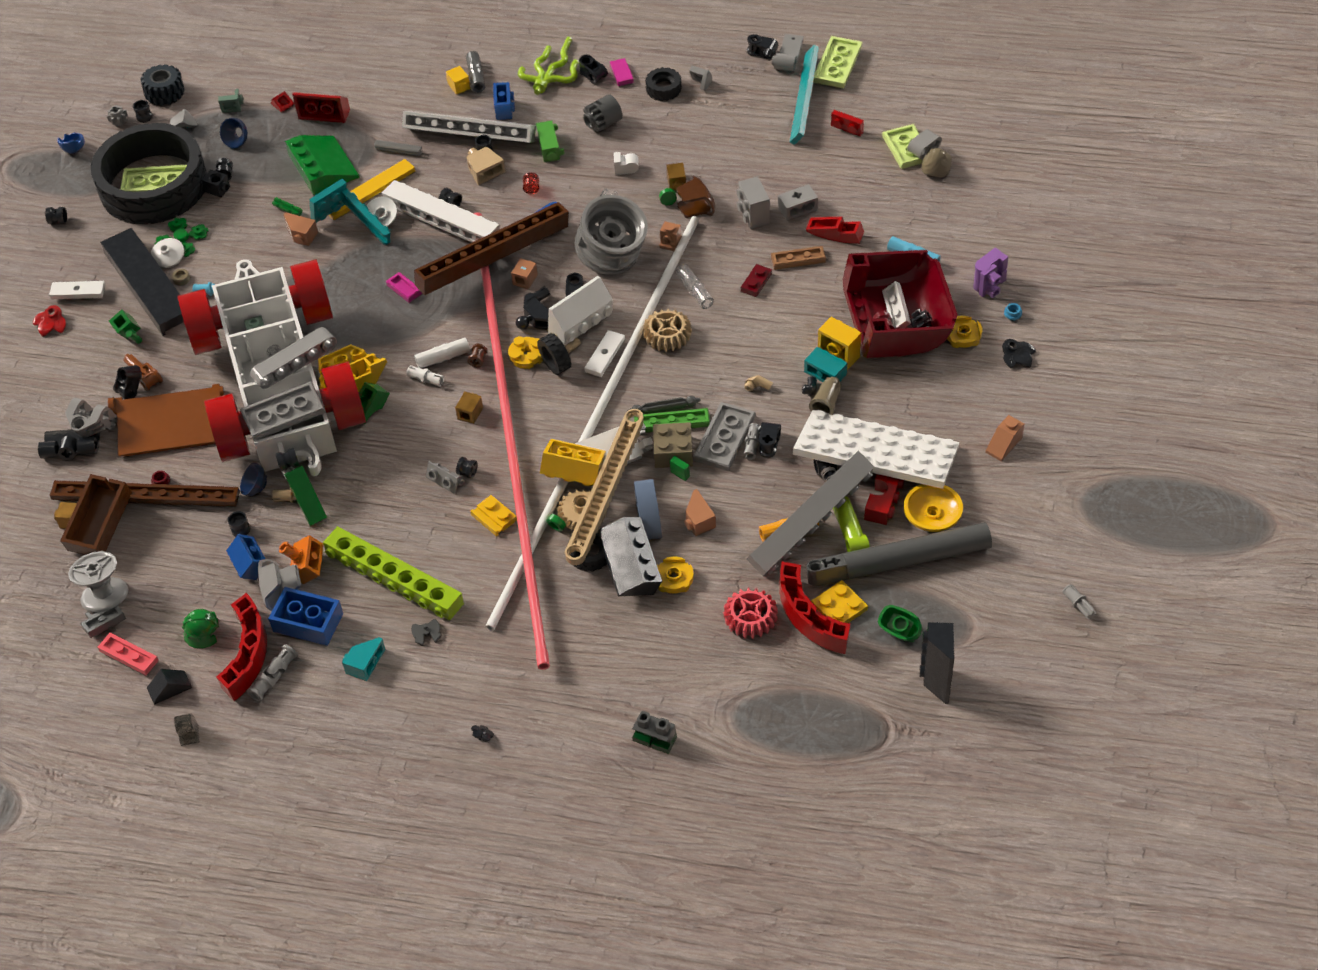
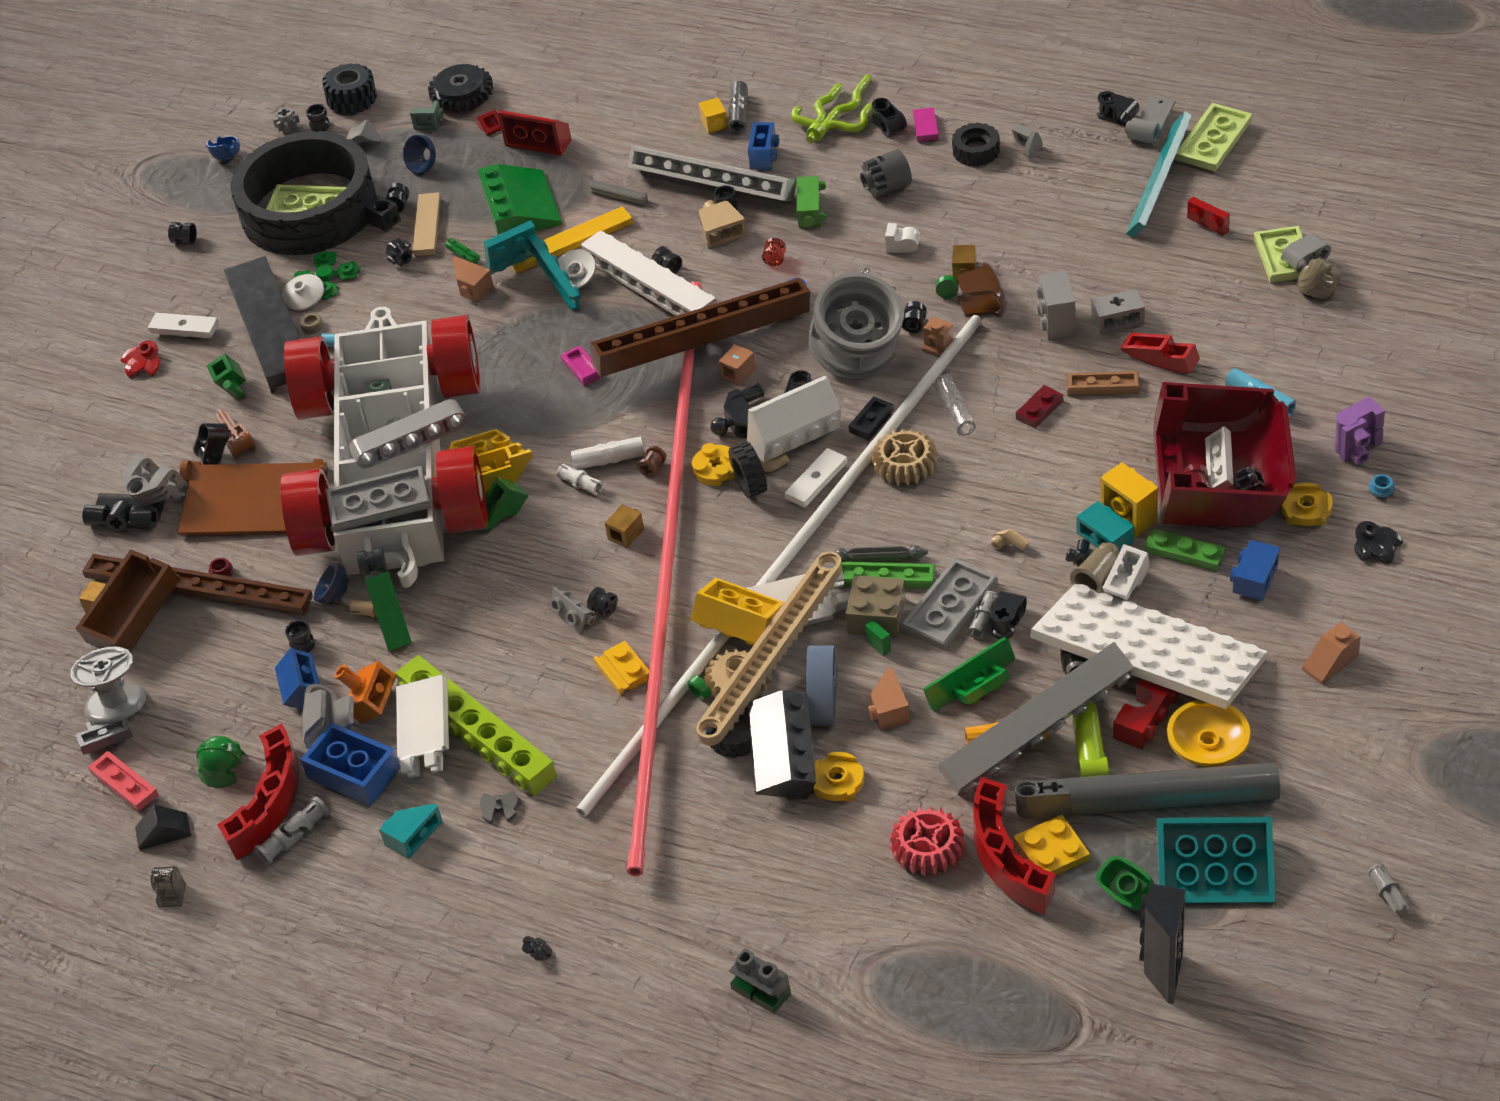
camera: 15 degrees right, 5 degrees down
none -> black gear [385,238,413,267]
none -> white tile [396,675,449,779]
none -> tan tile [413,192,441,256]
none -> black gear [428,64,494,112]
none -> black plate [848,396,894,440]
none -> black wheel [901,301,927,334]
none -> green bracket [923,637,1015,711]
none -> white arch [1103,544,1150,600]
none -> bright green plate [1144,528,1226,572]
none -> teal slope [1156,817,1275,903]
none -> blue brick [1230,540,1280,601]

